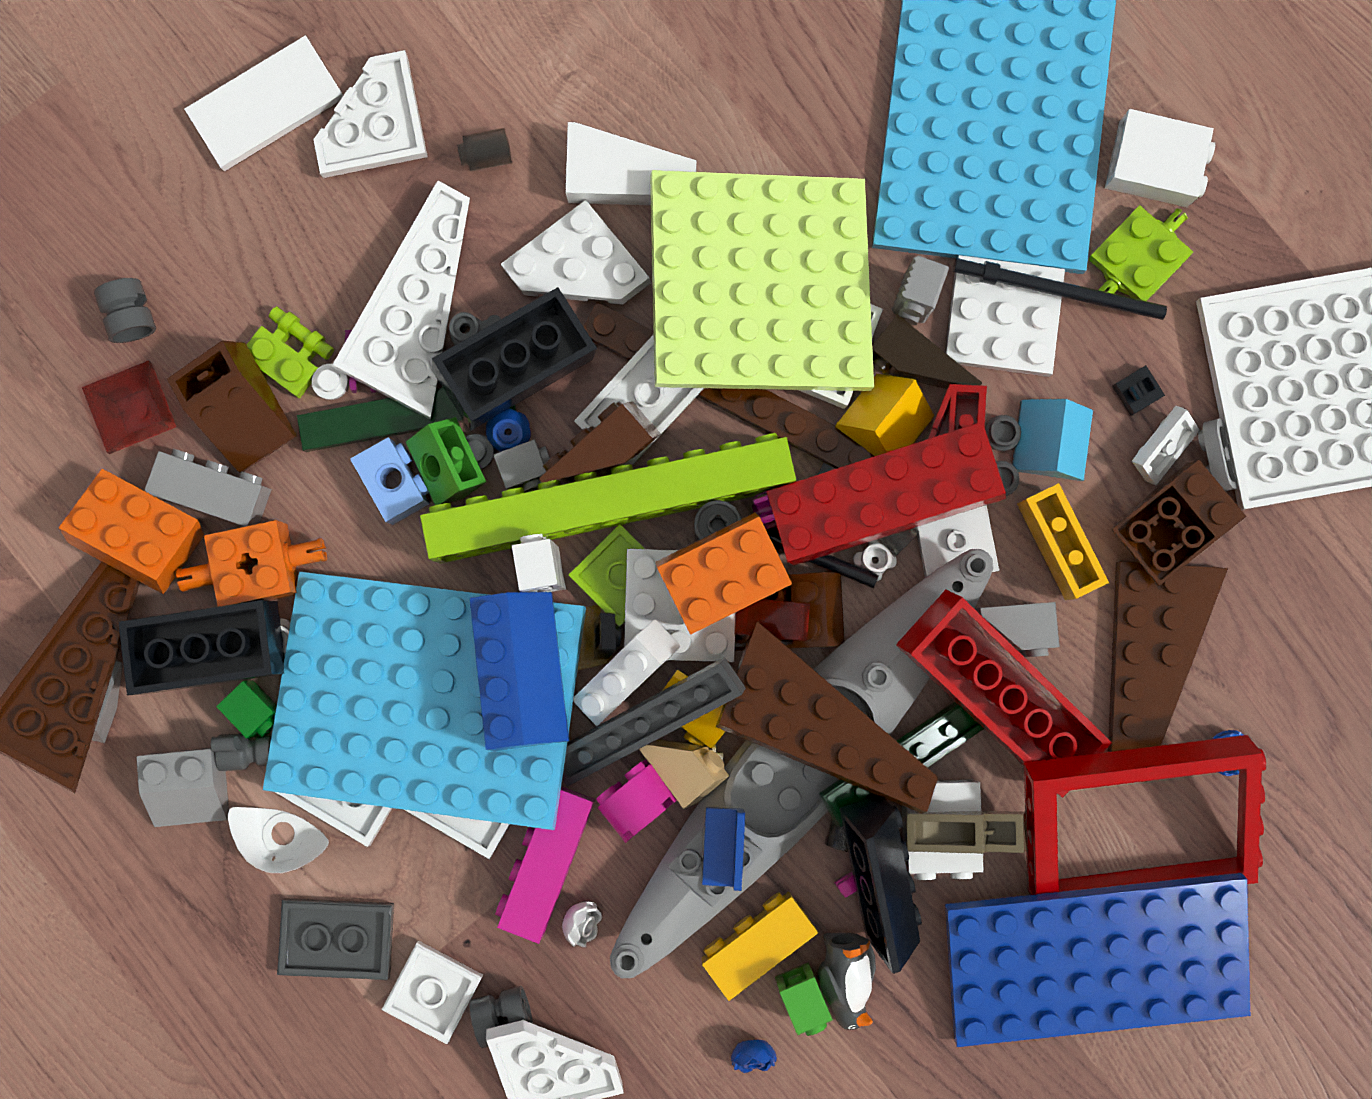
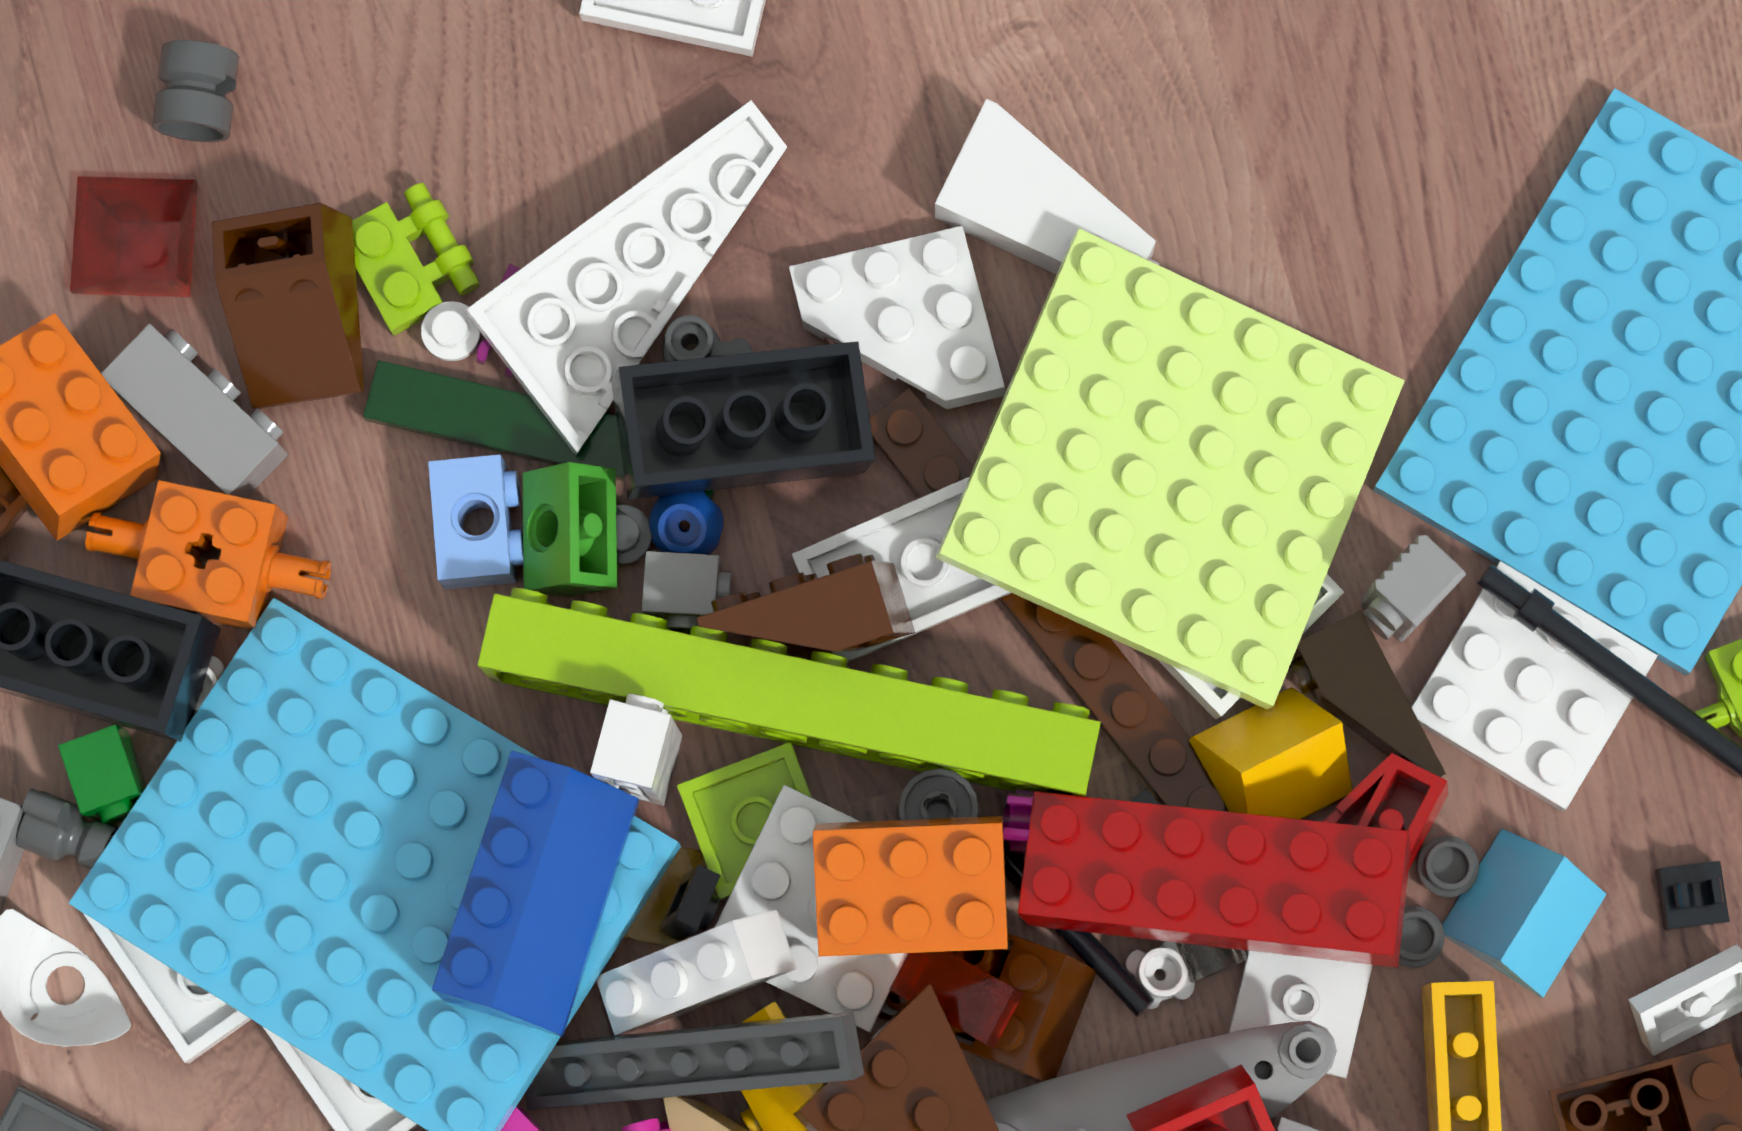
camera: 30 degrees right, 5 degrees down
clear smoke brick [457,127,513,172] -> none

